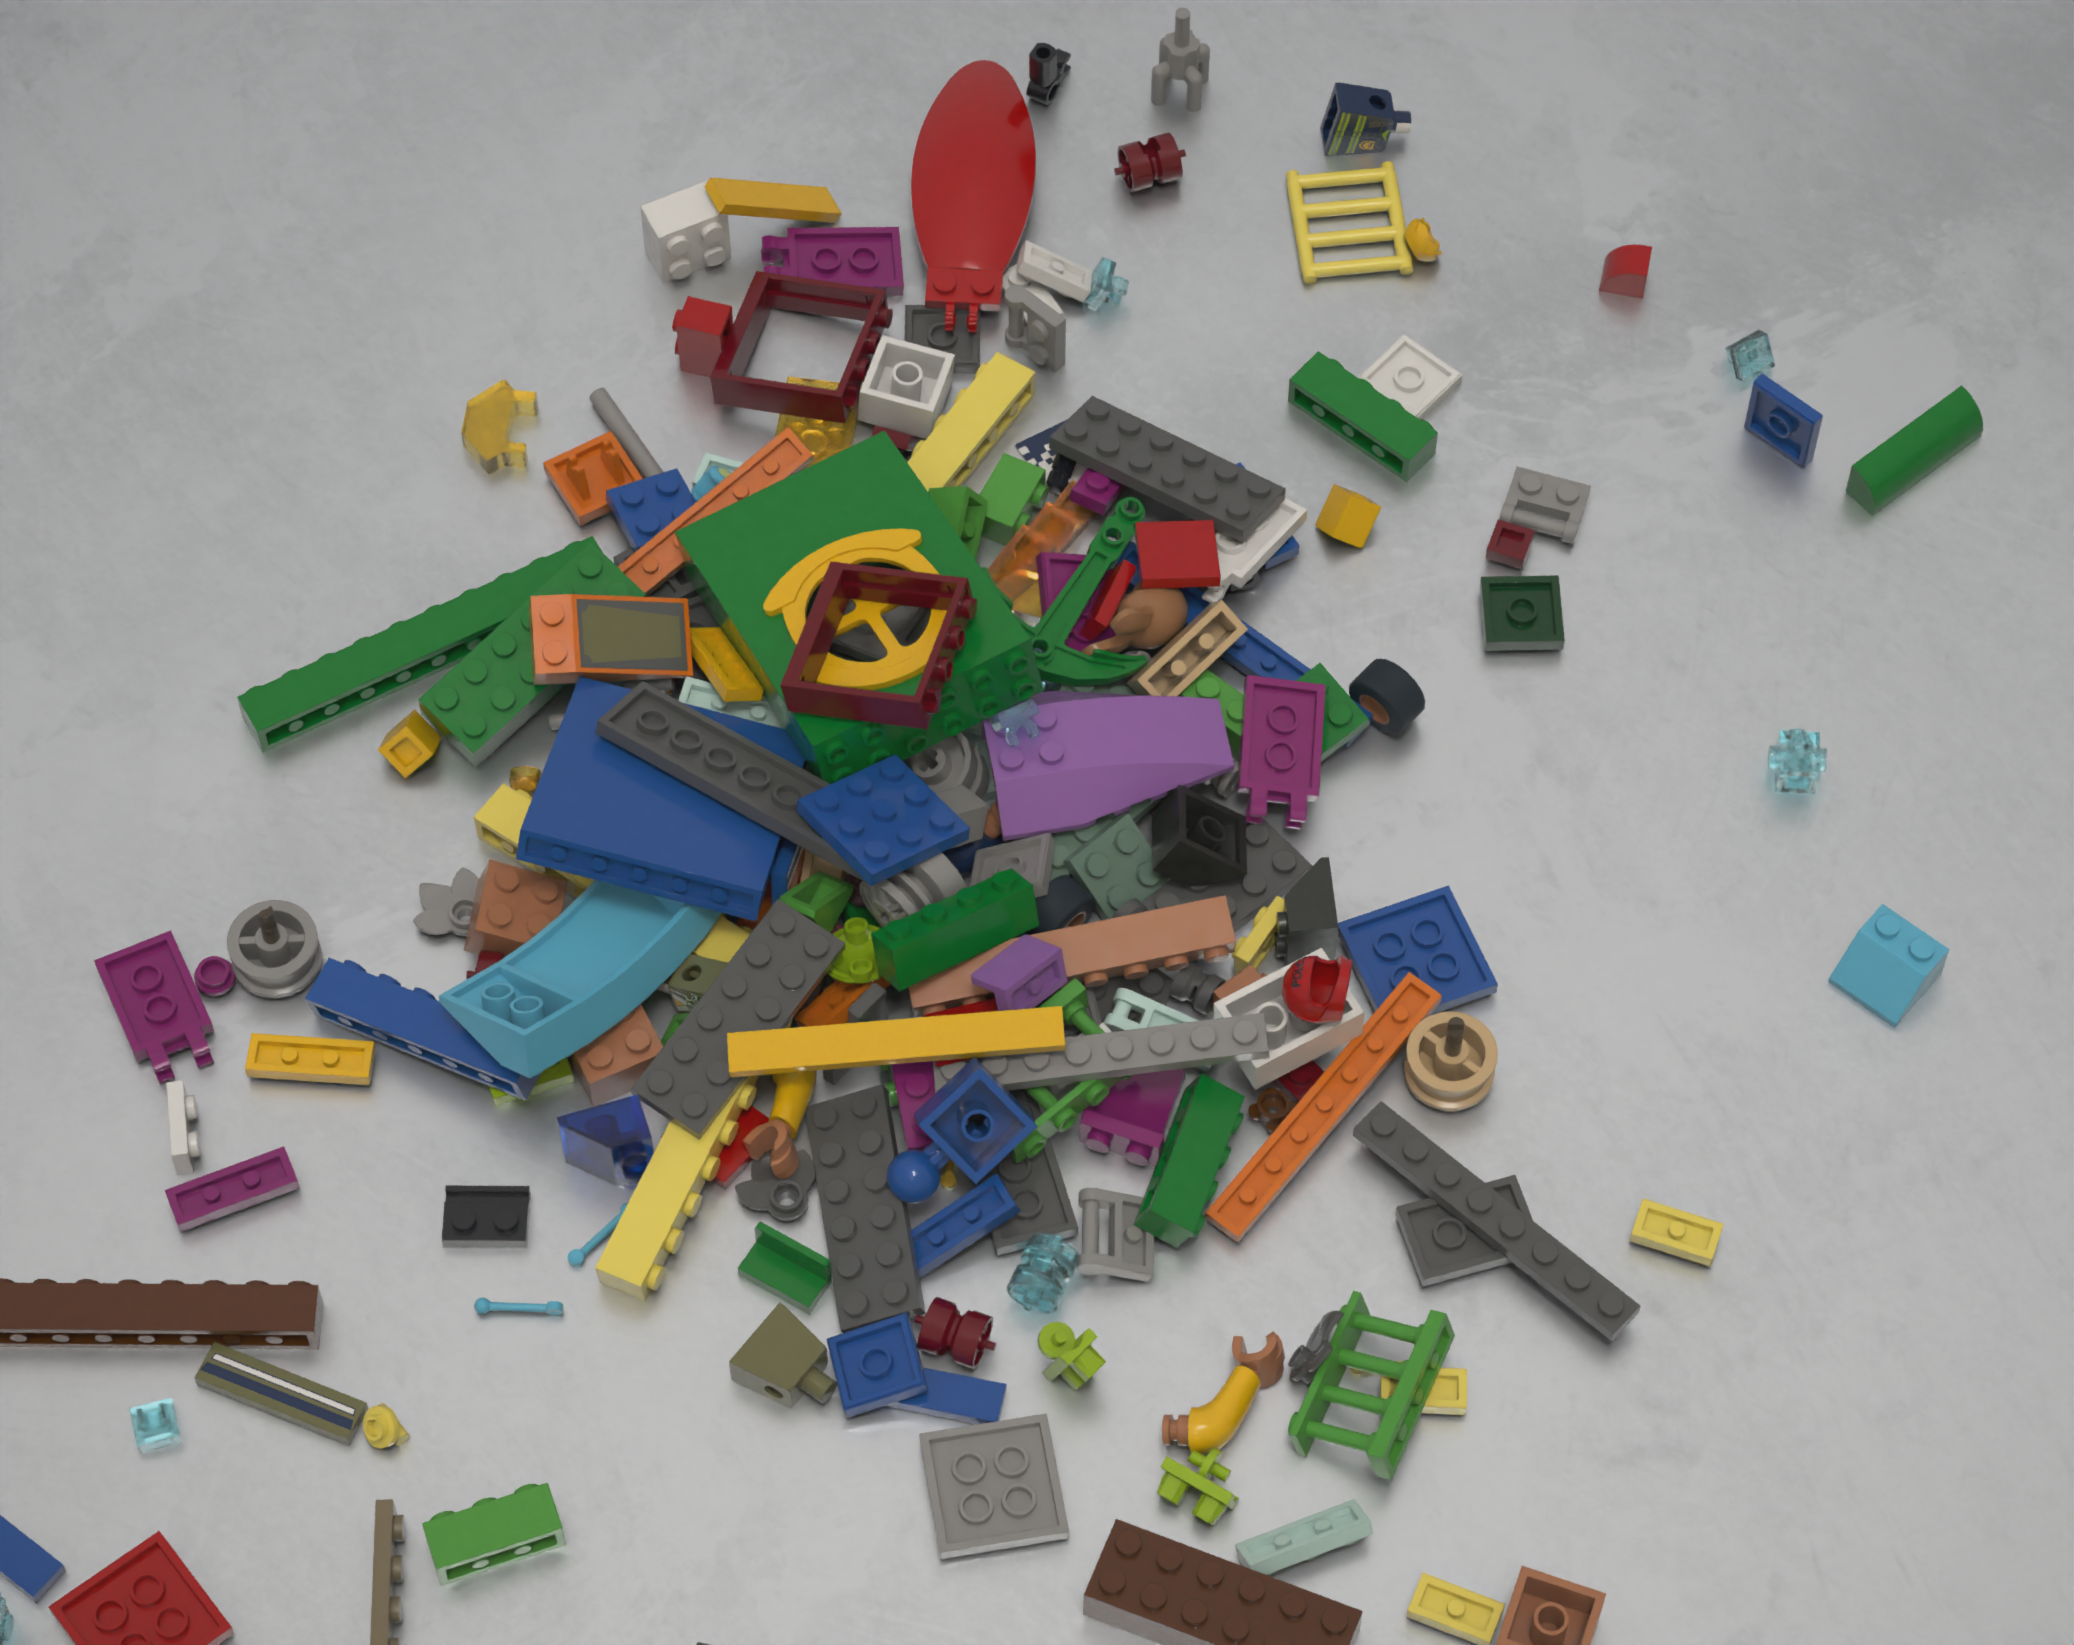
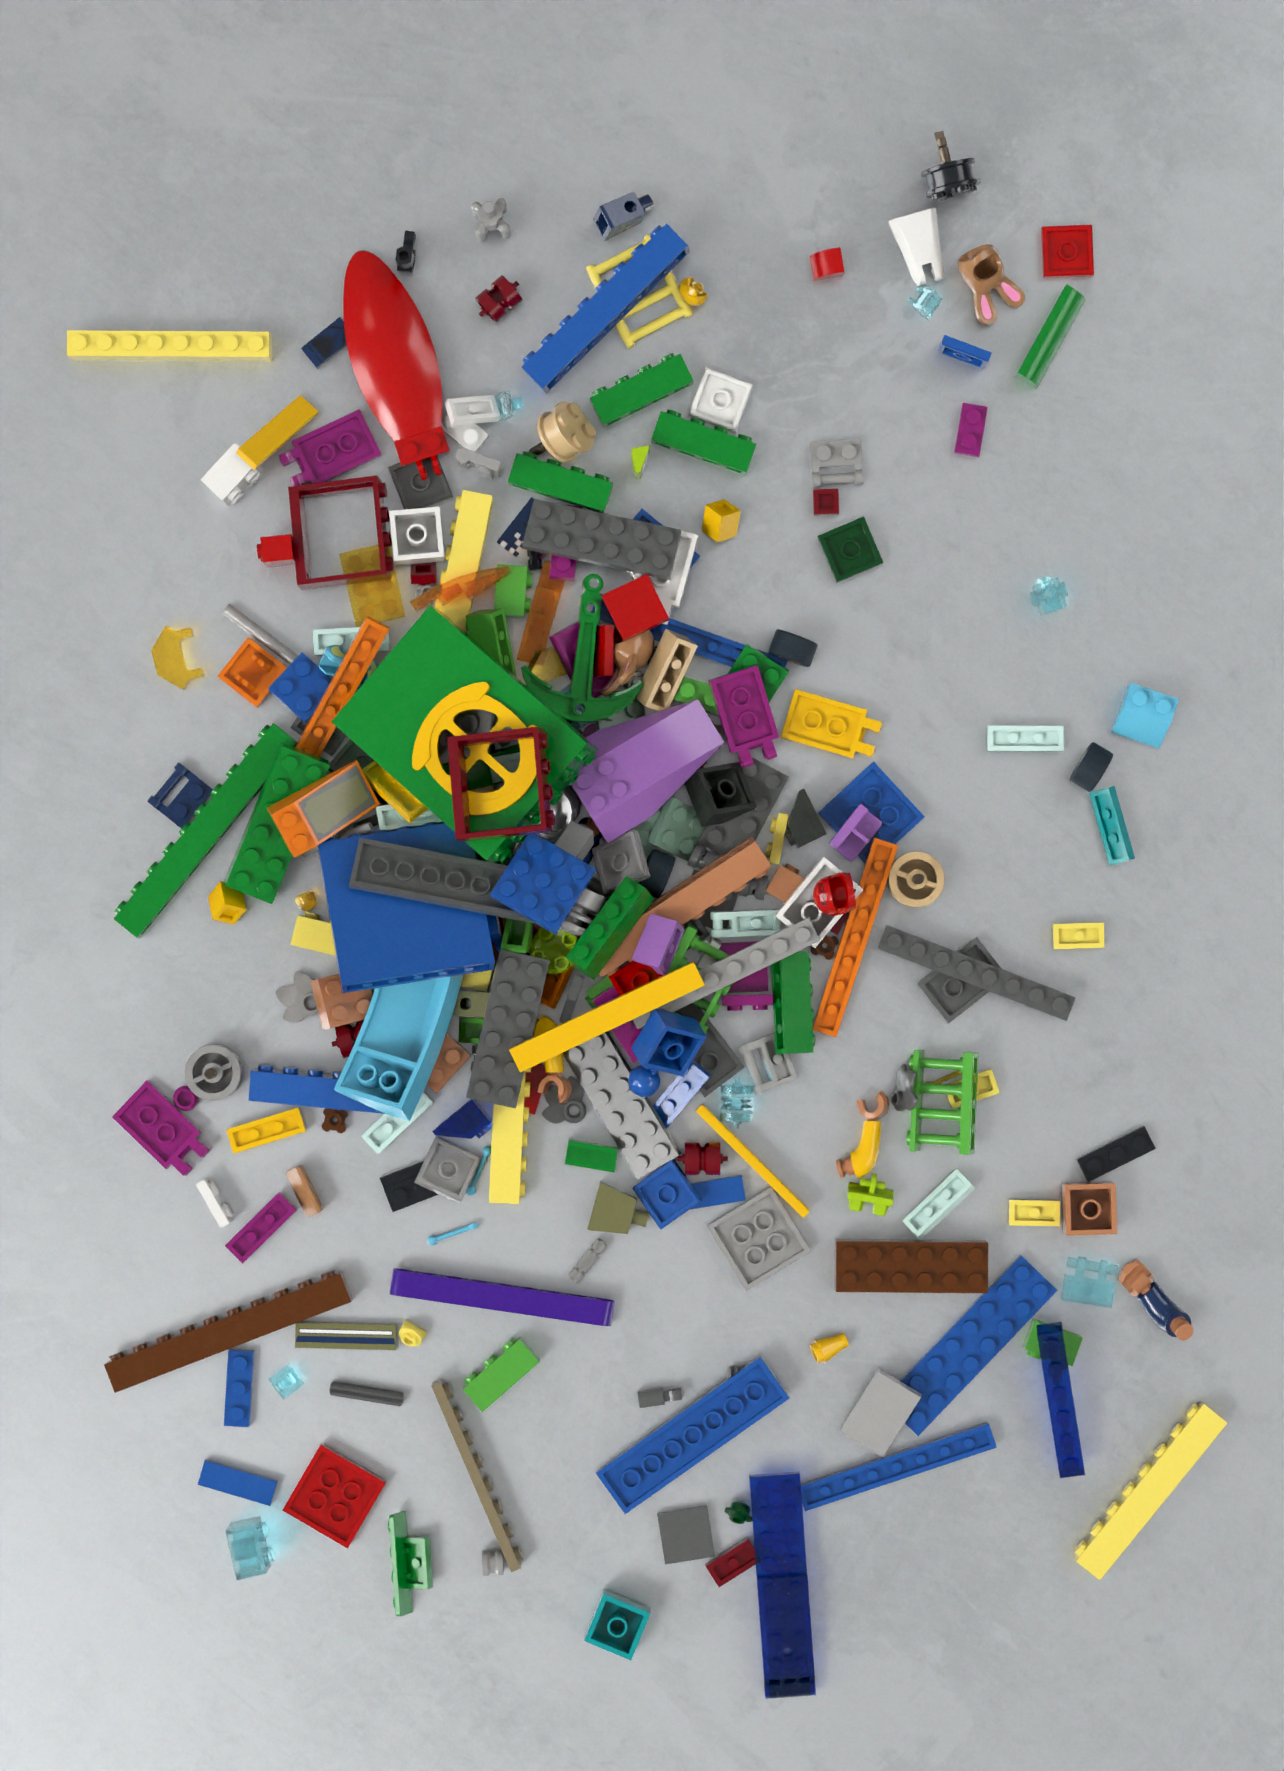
camera: 20 degrees left, 30 degrees up
clear light blue tile [989,698,1040,747] -> none
lime hips [1037,1322,1106,1391] -> none
none -> light yellow brick [67,330,272,361]
none -> dark blue plate [147,762,213,828]
none -> blue plate [224,1349,254,1427]
none -> medium nougat slope [286,1165,324,1217]
none -> dark blue tile [301,317,347,369]
none -> reddish brown plate [321,1108,348,1133]
none -> dark grey axle [329,1381,404,1407]
none -> light aqua plate [361,1091,434,1154]
none -> dark purple beam [389,1268,615,1326]
none -> clear orange slope [409,566,512,612]
none -> light grey plate [414,1136,481,1204]
none -> green brick [508,451,613,514]
none -> blue brick [522,224,690,394]
none -> tan wheel [529,401,596,463]
none -> light grey axle [569,1238,607,1283]
none -> green brick [590,353,694,428]
none -> lime slope [631,445,650,479]
none -> yellow tile [695,1104,809,1218]
none -> yellow tile [781,689,882,759]
none -> medium lavender panel [828,804,882,862]
none -> white piece [888,208,944,286]
none -> black wheel [921,131,981,201]
none -> magenta plate [954,403,988,458]
none -> medium nougat piece [958,244,1025,325]
none -> light aqua plate [987,725,1064,752]
none -> red tile [1041,225,1094,278]
none -> black wheel [1070,742,1113,792]
none -> black plate [1076,1126,1156,1182]
none -> teal plate [1089,786,1135,865]

